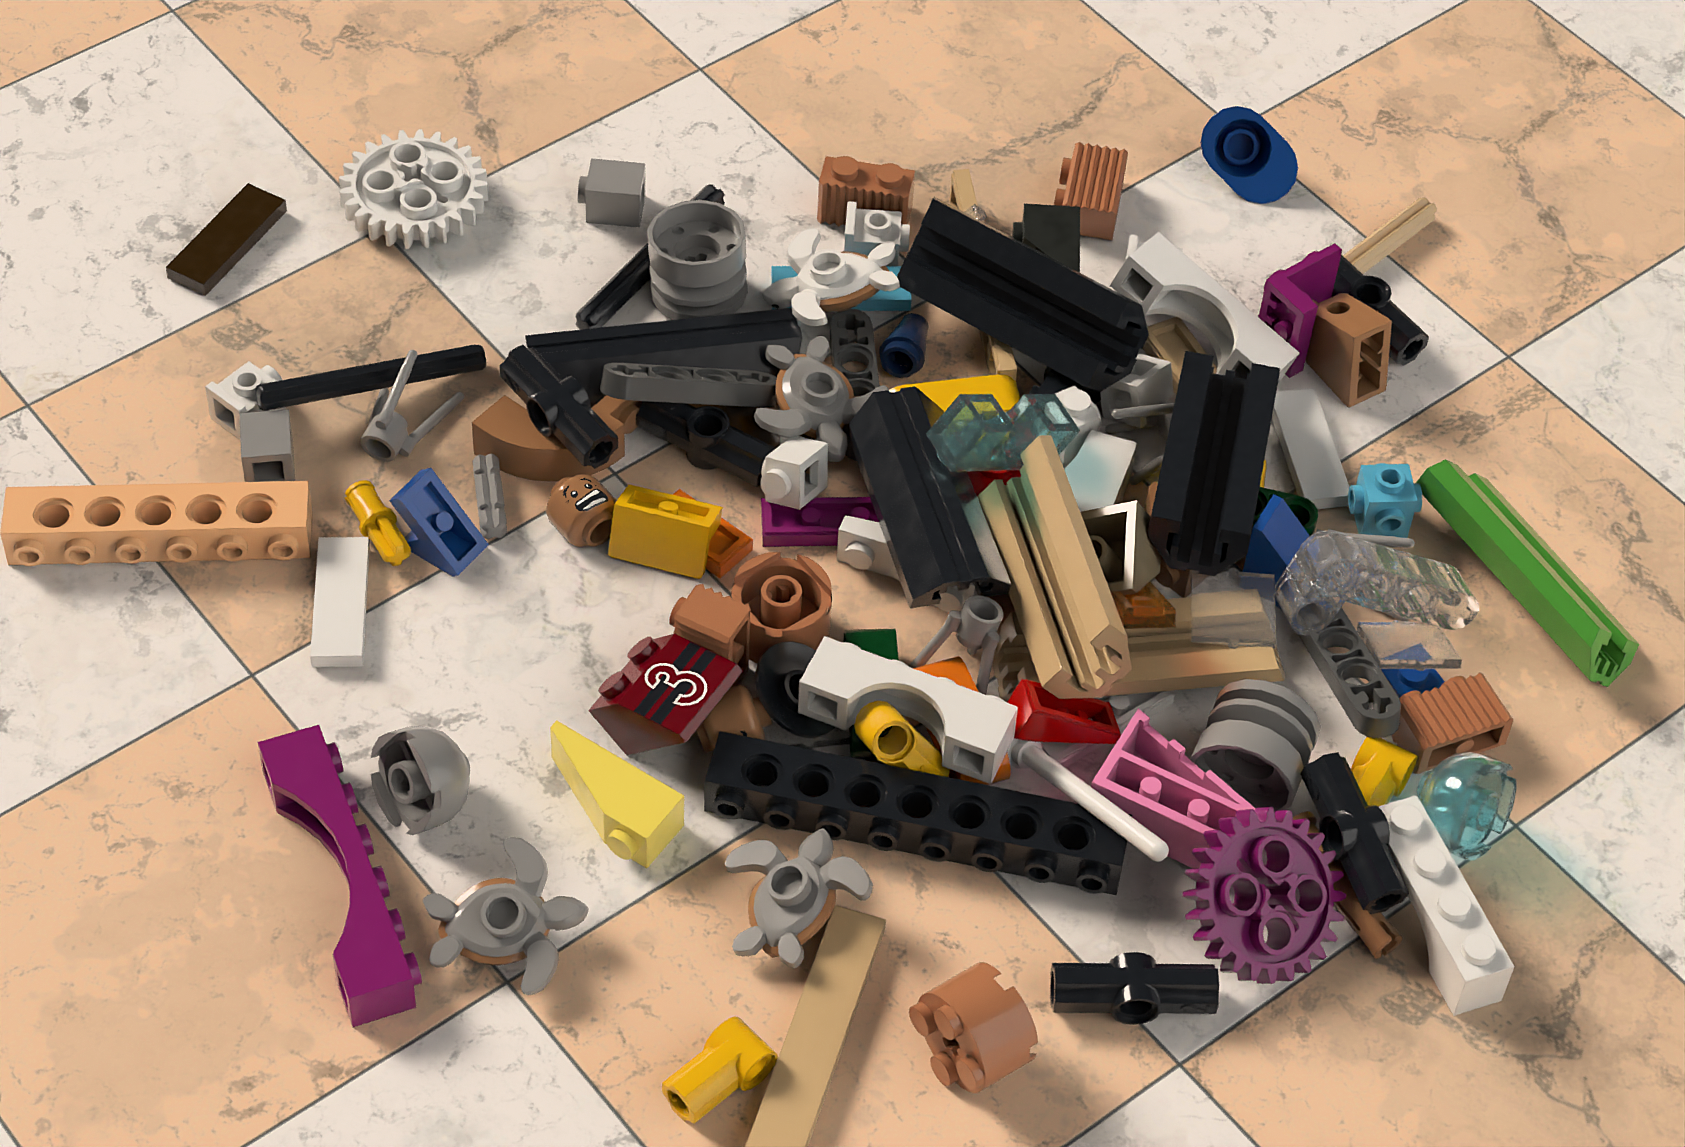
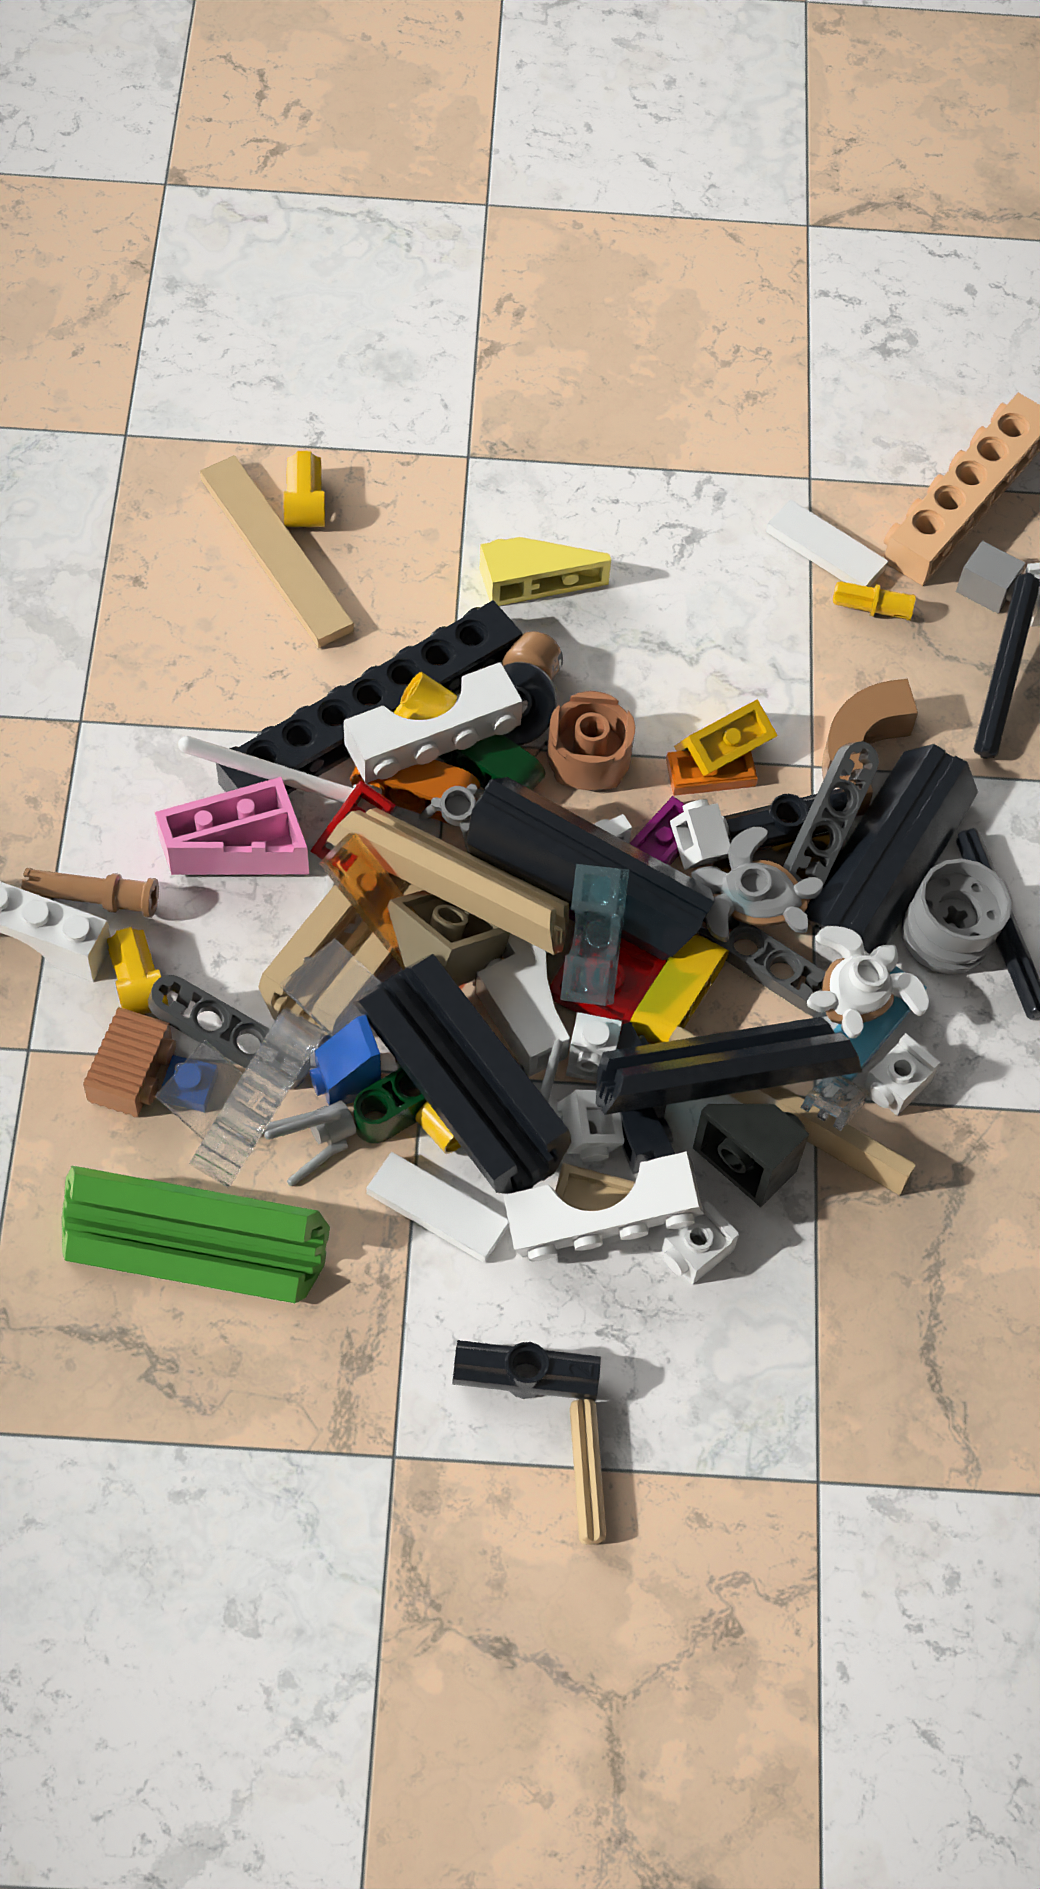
camera: 130 degrees right, 10 degrees up
magenta arch [258,725,422,1027] -> none
light grey plant [360,350,464,462] -> none
light grey cylinder [371,726,470,835] -> none
blue slope [389,468,489,577] -> none
light grey animal [423,837,589,995] -> none
light grey axle [473,454,507,540] -> none
black piece [499,345,618,469] -> none
medium nougat head [546,474,617,547] -> none
dark red slope [588,634,743,755] -> none
nougat brick [669,584,750,687] -> none
light grey animal [725,829,873,968] -> none
nougat brick [817,156,915,227] -> none
dark blue cone [879,313,929,378] -> none
nougat brick [909,962,1038,1093] -> none
black piece [1050,952,1219,1025] -> none
nougat brick [1054,142,1128,240] -> none
magenta gear [1183,807,1346,984] -> none
light grey wheel [1191,679,1321,811] -> none
blue piece [1200,106,1298,204] -> none
magenta bracket [1258,243,1342,378] -> none
black piece [1300,752,1409,914] -> none
medium nougat torso [1305,293,1392,408] -> none
medium azure brick [1348,463,1422,538] -> none
clear light blue cylinder [1417,752,1517,861] -> none

